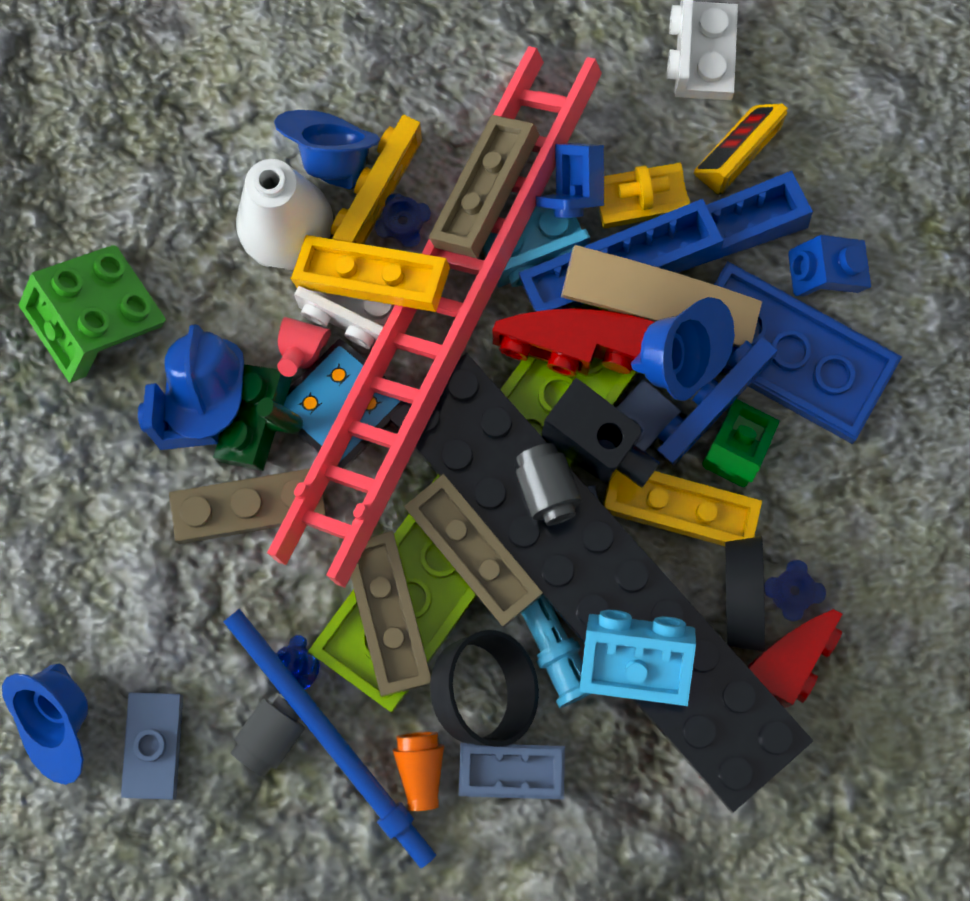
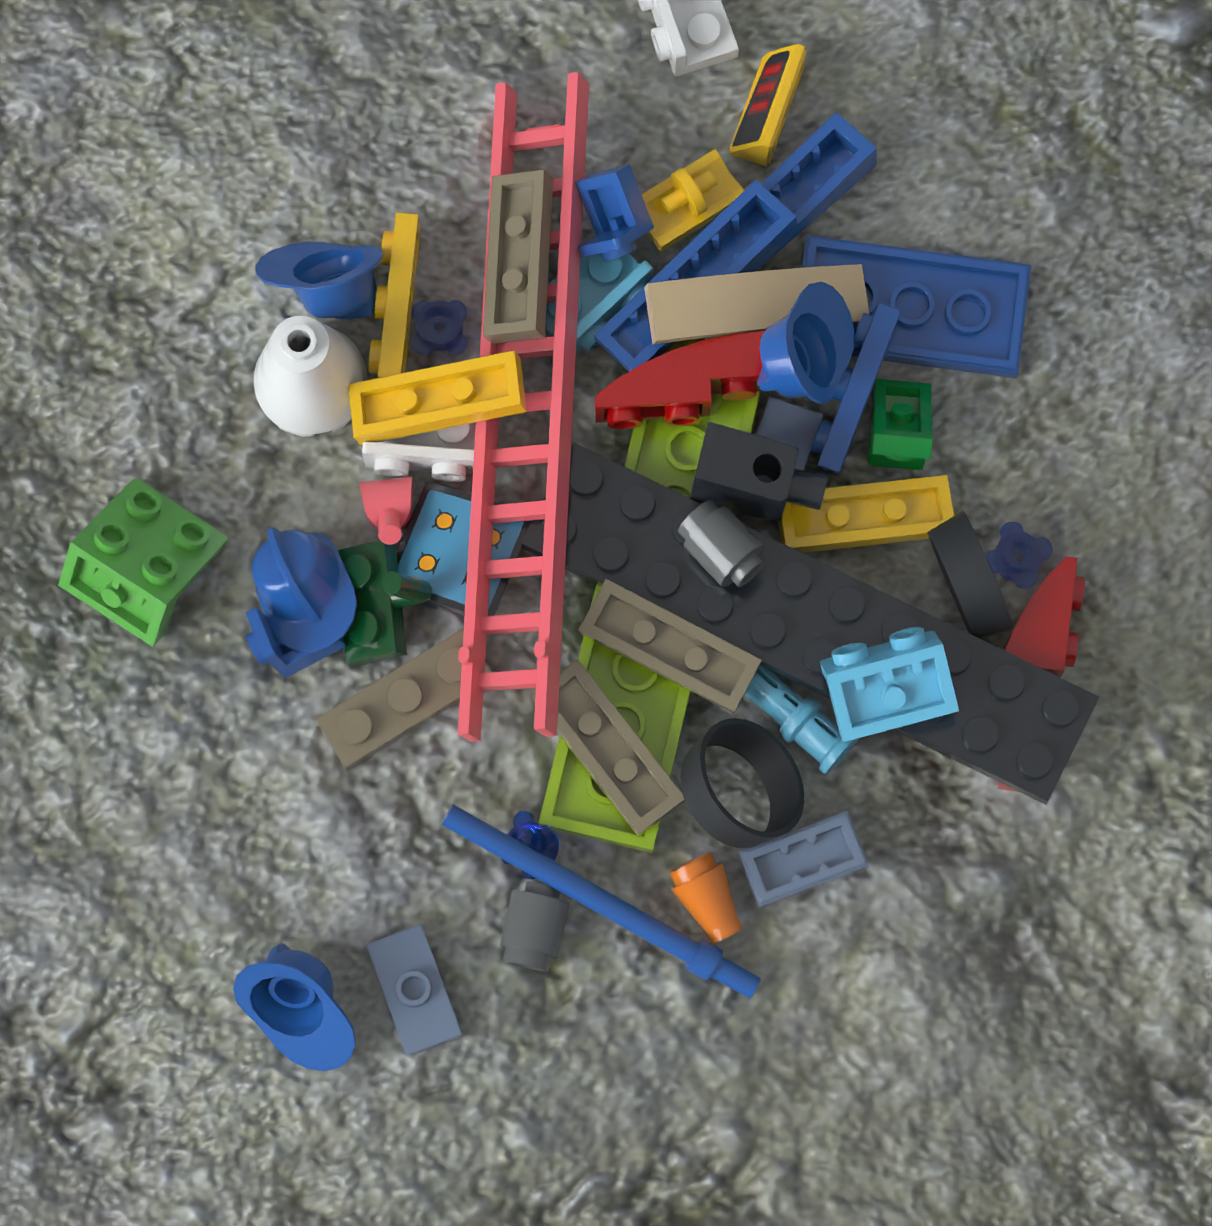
camera: 25 degrees left, 0 degrees up
blue bracket [788,235,871,297] -> none

